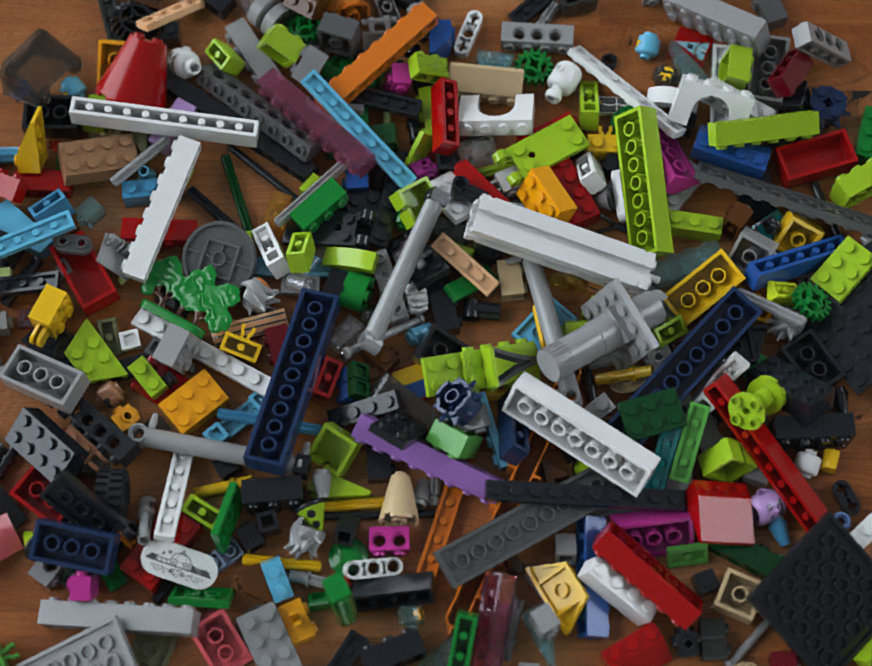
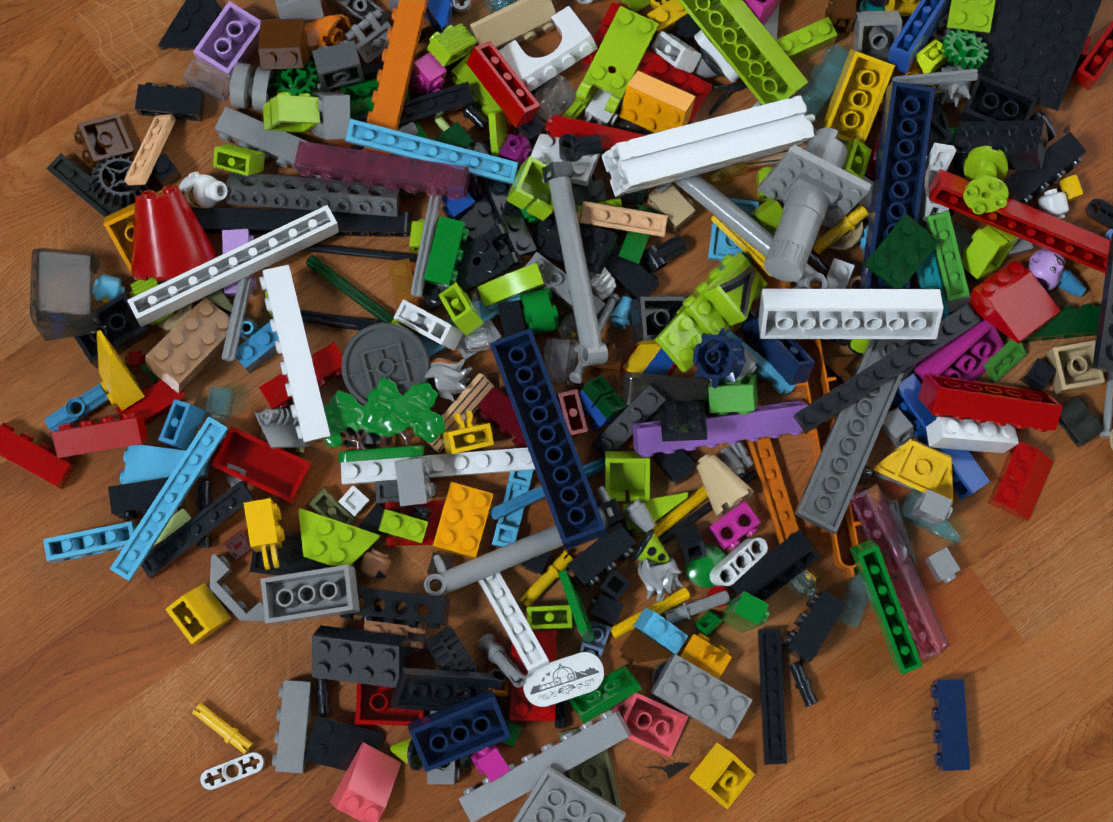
camera: 40 degrees left, 10 degrees up
dark grey plate [54,233,93,256] -> none
light orange brick [109,404,141,433] -> none
black brick [670,625,701,658] -> none

